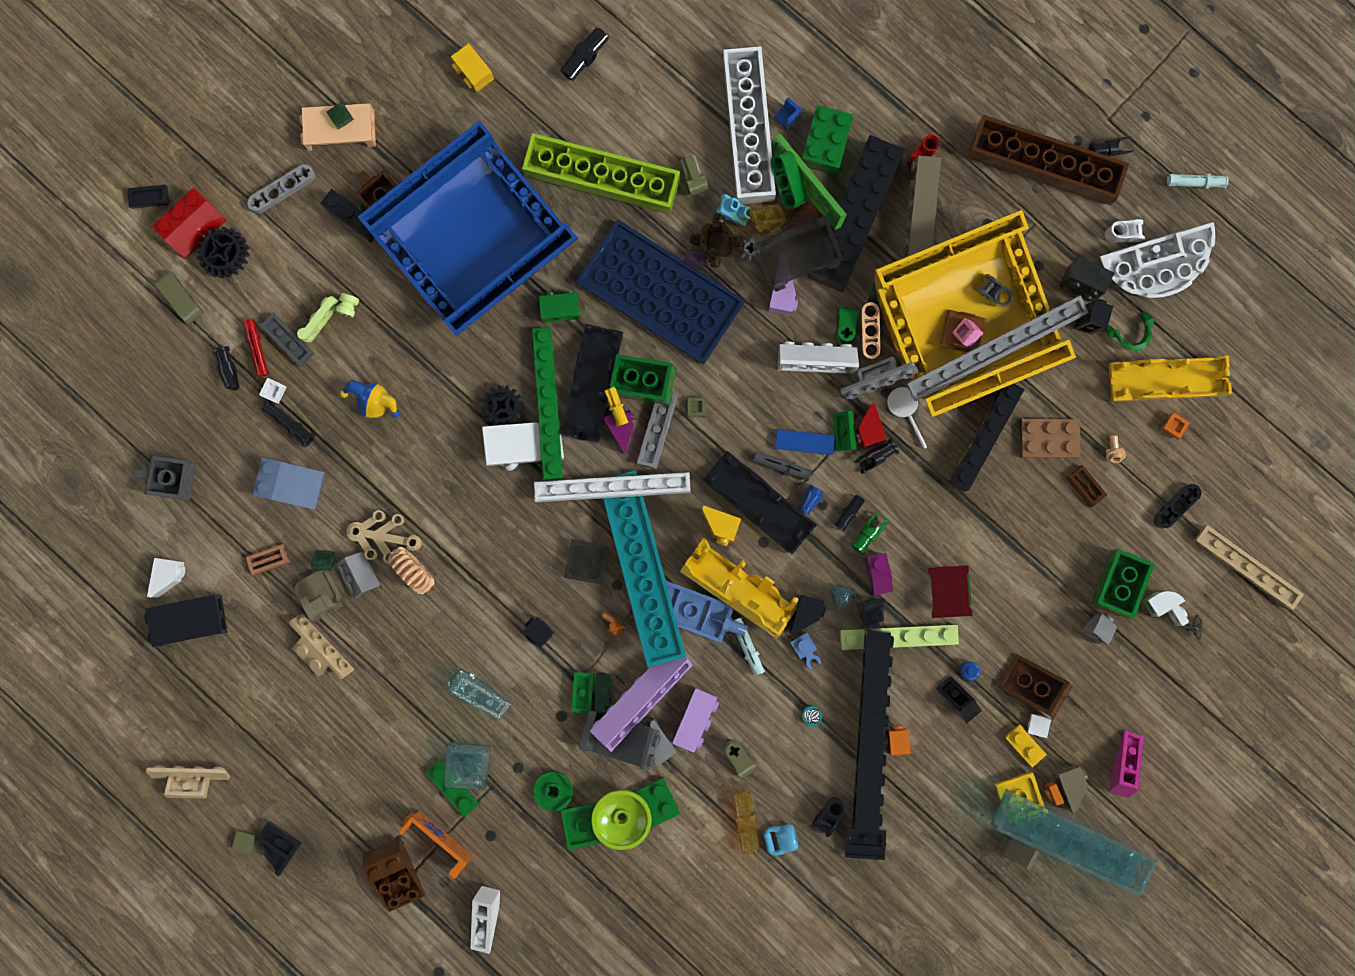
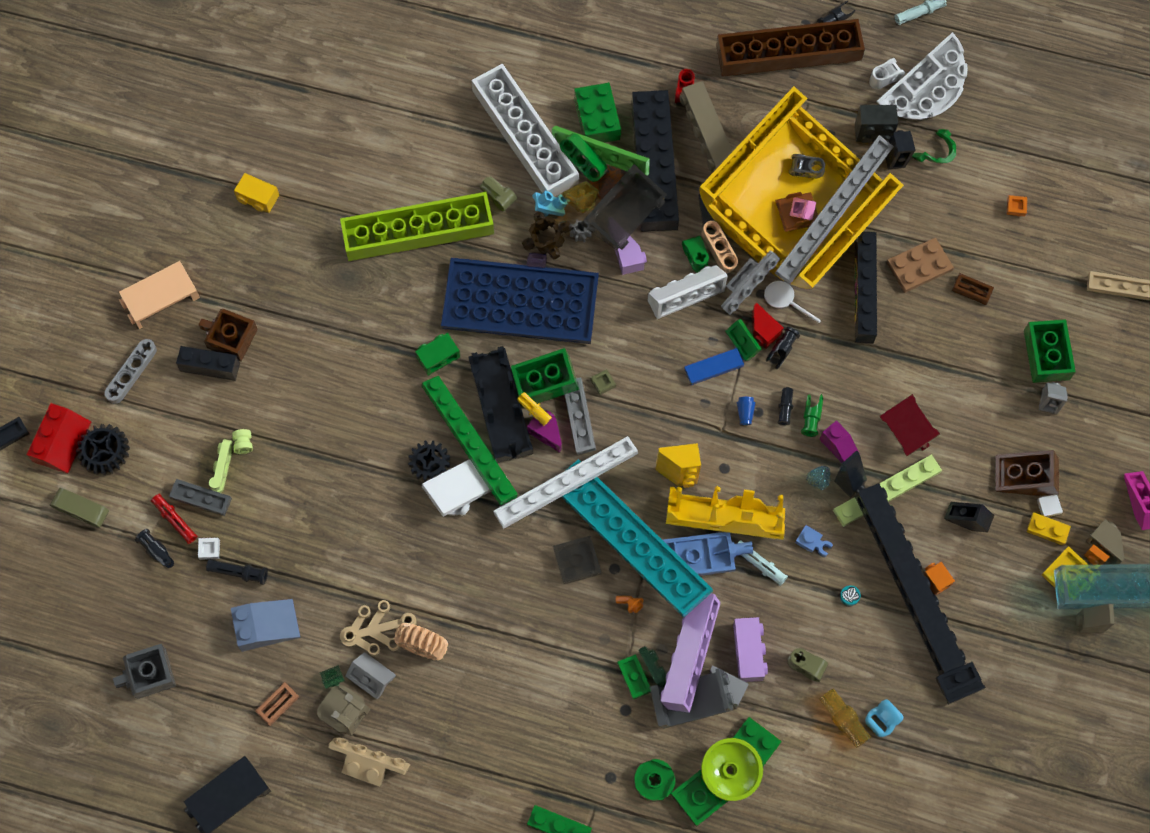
camera: 30 degrees left, 15 degrees down
white slope [147,558,185,597] -> none
clear green plate [326,102,354,130] -> none
piece [340,380,400,418] -> none
blue slope [358,120,578,337] -> none
clear light blue slope [445,742,491,790] -> none
clear light blue slope [448,667,511,719] -> none
black brick [523,617,556,647] -> none
black piece [560,27,609,81] -> none
black piece [702,451,817,555] -> none
dark grey pin [753,451,812,481] -> none
blue panel [774,97,802,131] -> none
black slope [790,595,826,634] -> none
black piece [811,797,845,838] -> none
blue piece [959,661,980,681] -> none
light nougat plate [1106,435,1126,463] -> none
yellow piece [1108,355,1232,402] -> none
white brick [1142,591,1189,626] -> none
black beam [1154,484,1202,529] -> none
clear smoke plant [1186,615,1203,640] -> none

